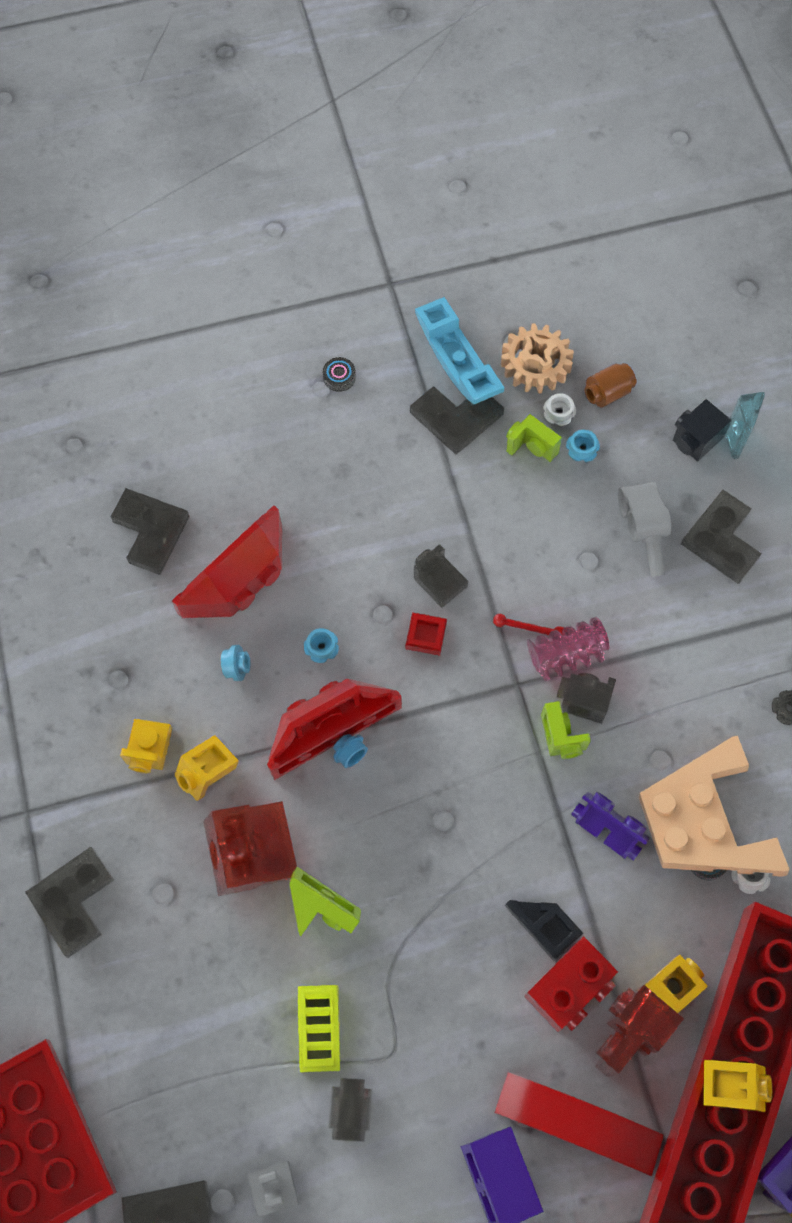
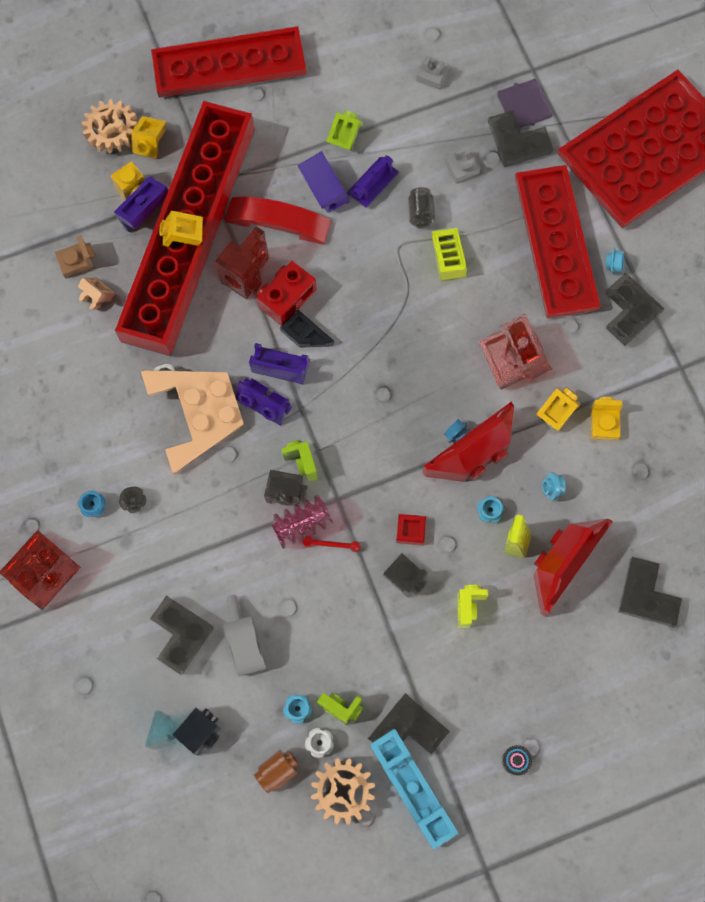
camera: 175 degrees right, 5 degrees up
lime slope [289,867,361,937] -> none
yellow brick [638,954,708,1022] -> none
none -> dark purple hinge [249,343,310,385]
none -> dark purple hinge [347,155,399,208]
none -> neon yellow bracket [457,585,488,628]
none -> neon yellow slope [504,514,532,558]
none -> red plate [515,165,600,319]
none -> medium azure plate [606,248,624,274]

